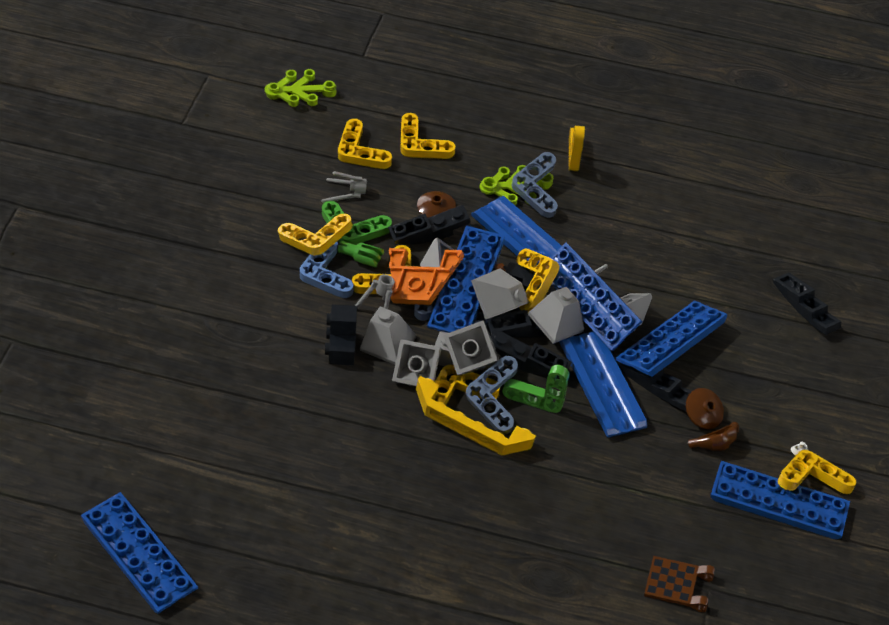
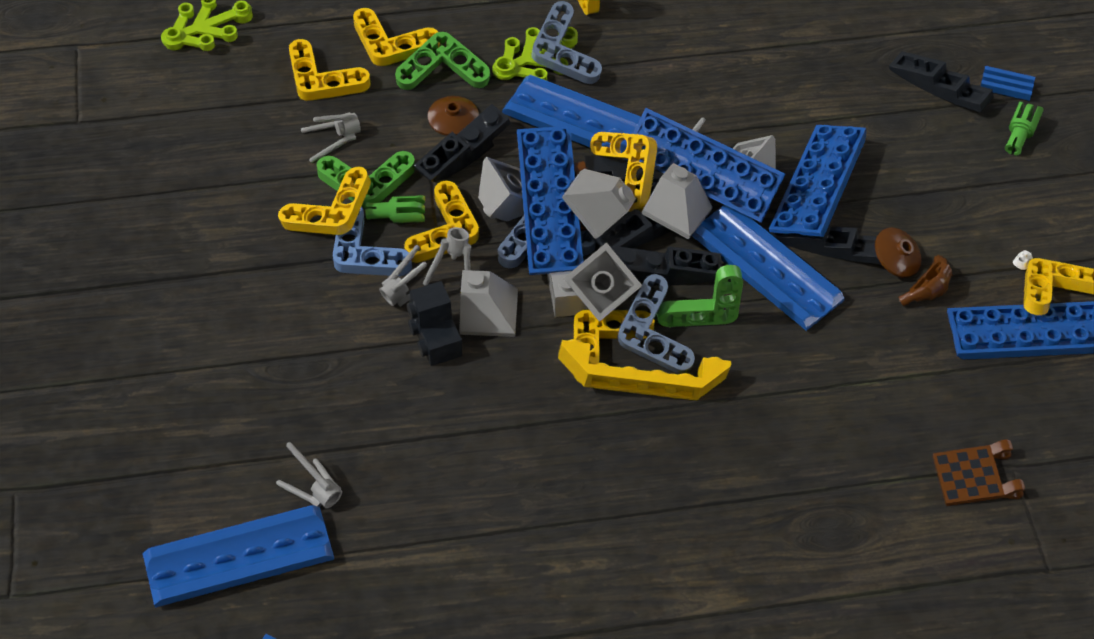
camera: 20 degrees left, 5 degrees up
orange wing [389,248,464,305] -> none
light grey slope [392,339,441,386] -> none
none -> blue plate [143,505,334,608]
none -> light grey plant [276,442,342,508]
none -> light grey plant [379,245,427,307]
none -> bright green beam [395,32,490,90]
none -> blue tile [980,66,1035,101]
none -> bright green arm [1005,101,1044,155]

